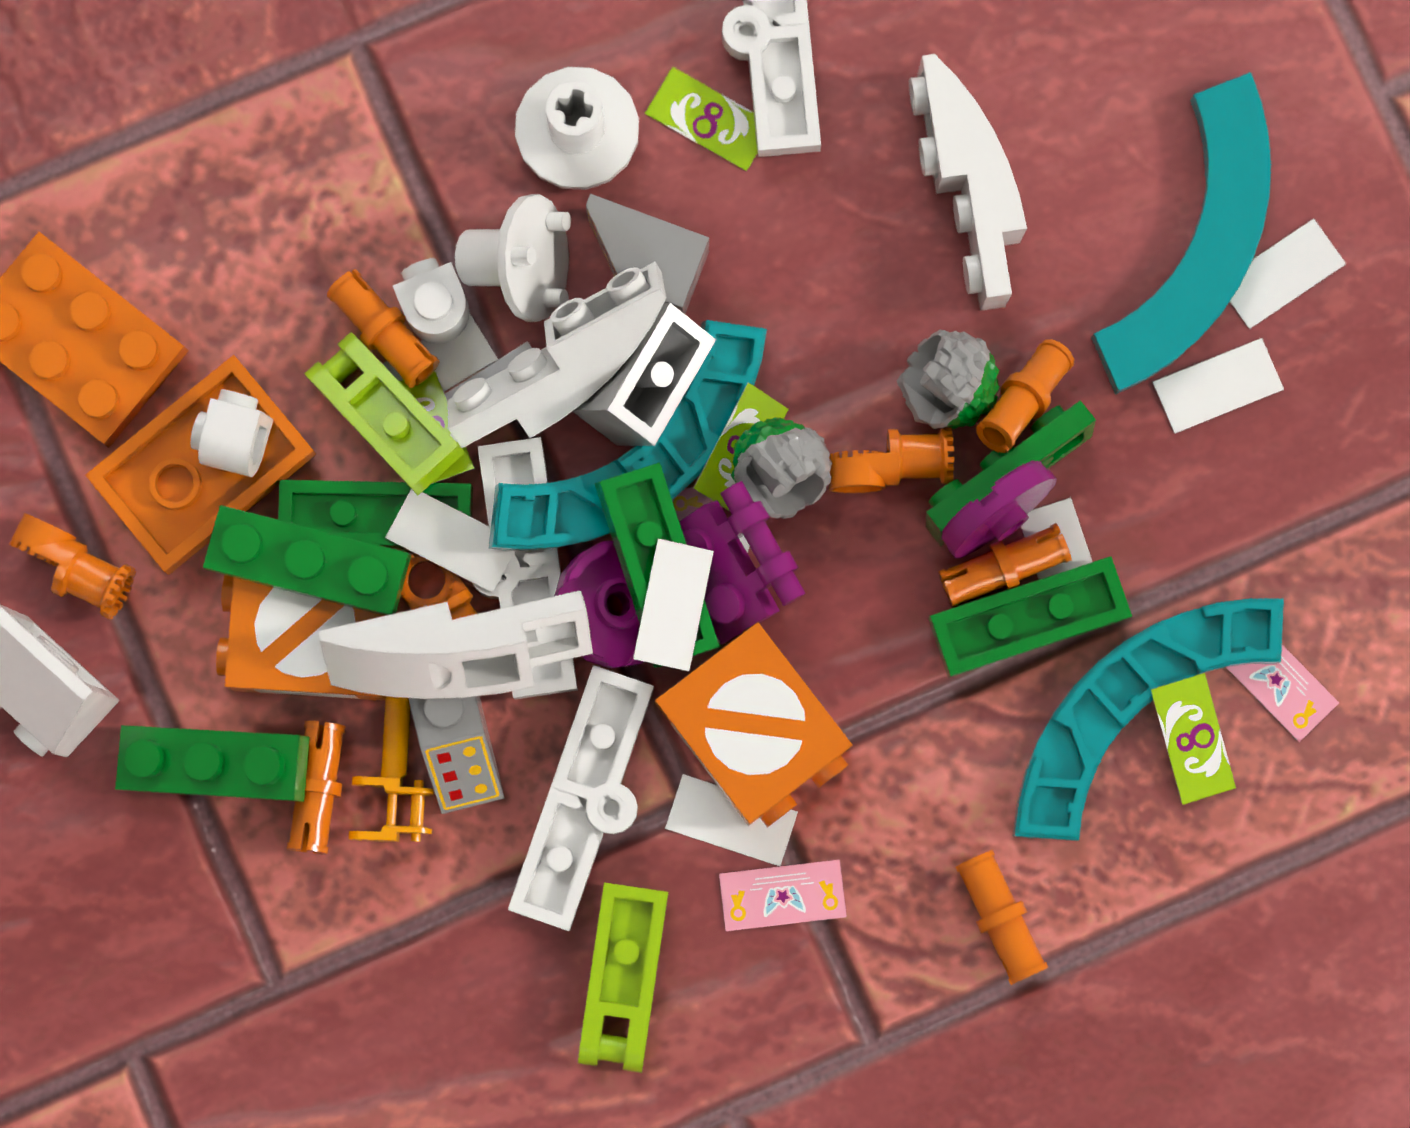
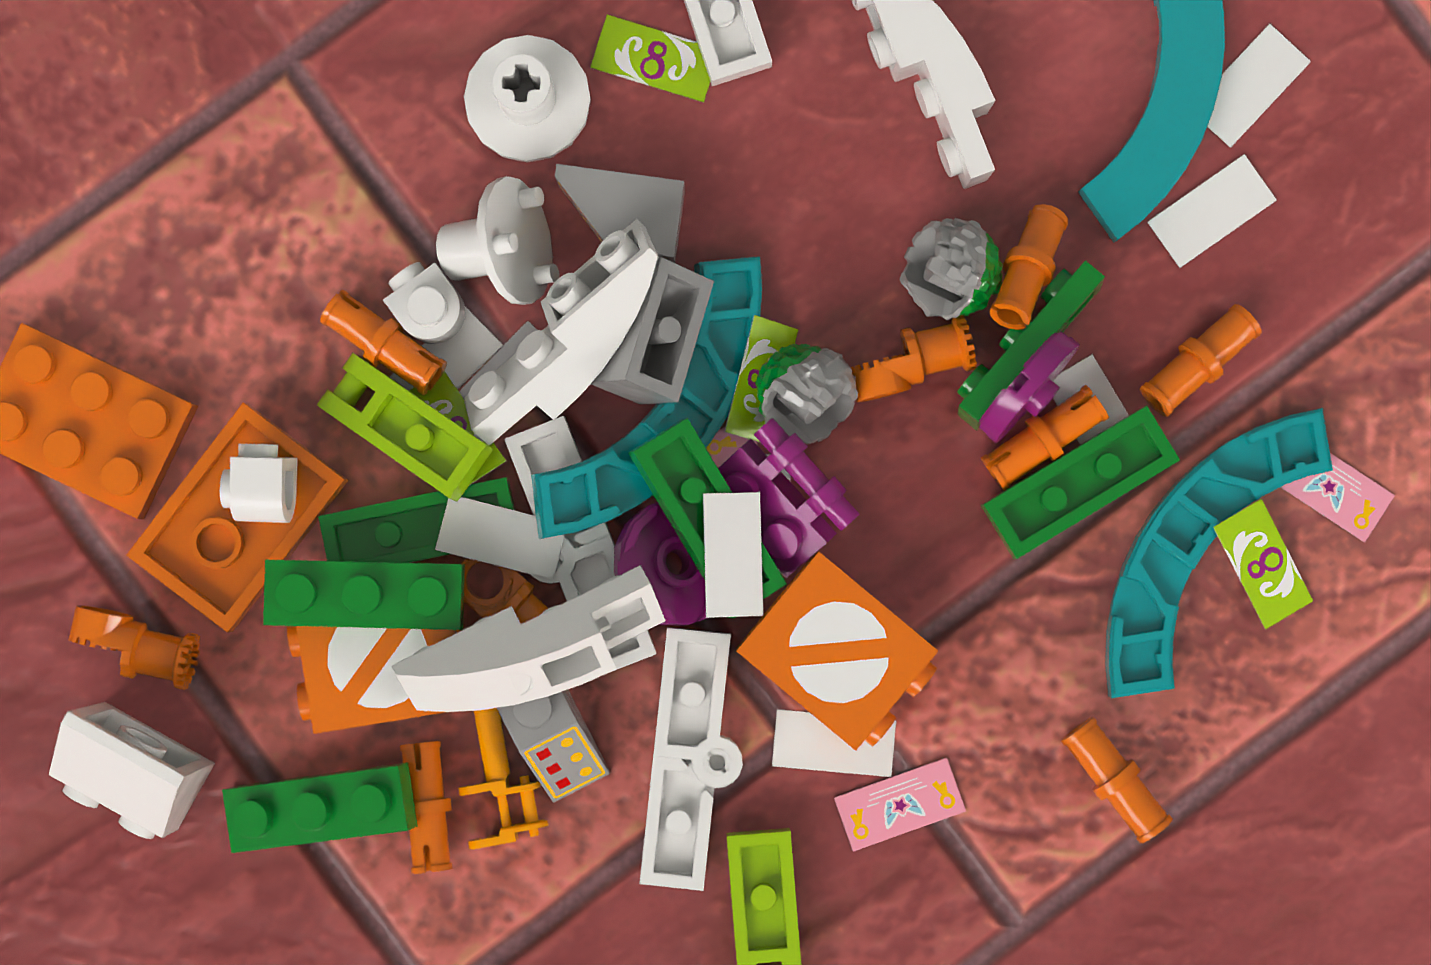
camera: 15 degrees left, 5 degrees up
none -> orange pin [1140,304,1262,417]

